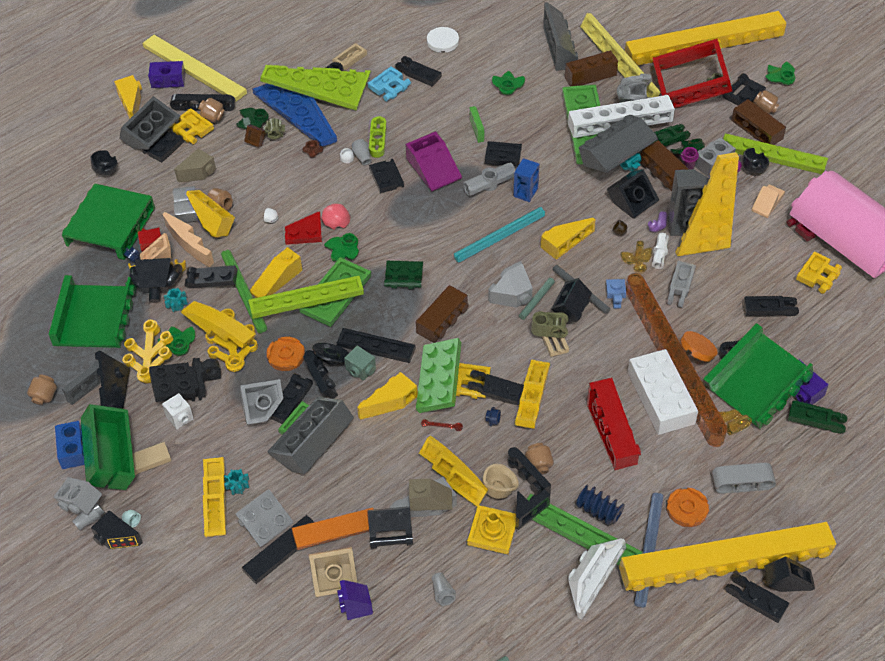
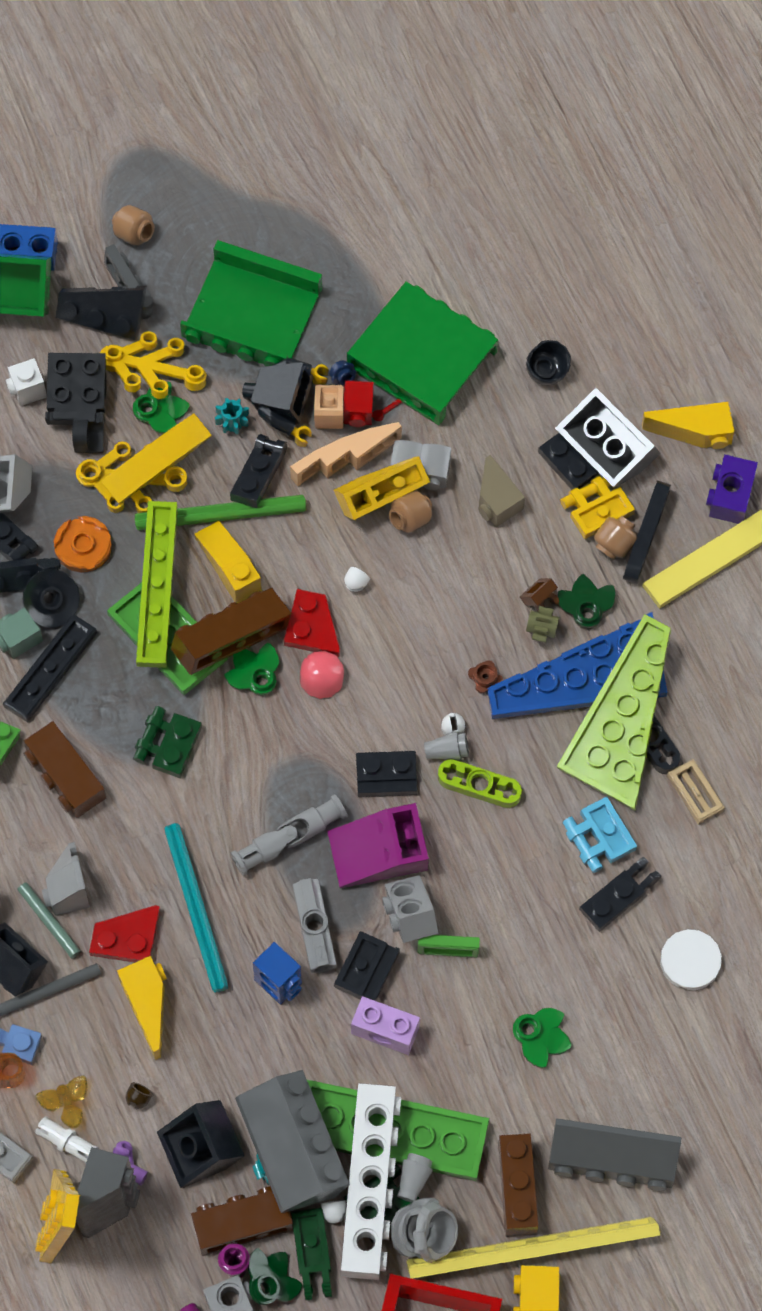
camera: 105 degrees right, 15 degrees up
none -> red wing [89,905,160,963]
none -> reddish brown brick [171,588,292,675]
none -> light grey piece [230,794,348,876]
none -> lavender brick [351,996,420,1055]
none -> light grey brick [382,875,438,943]
none -> light grey cone [397,1153,433,1202]

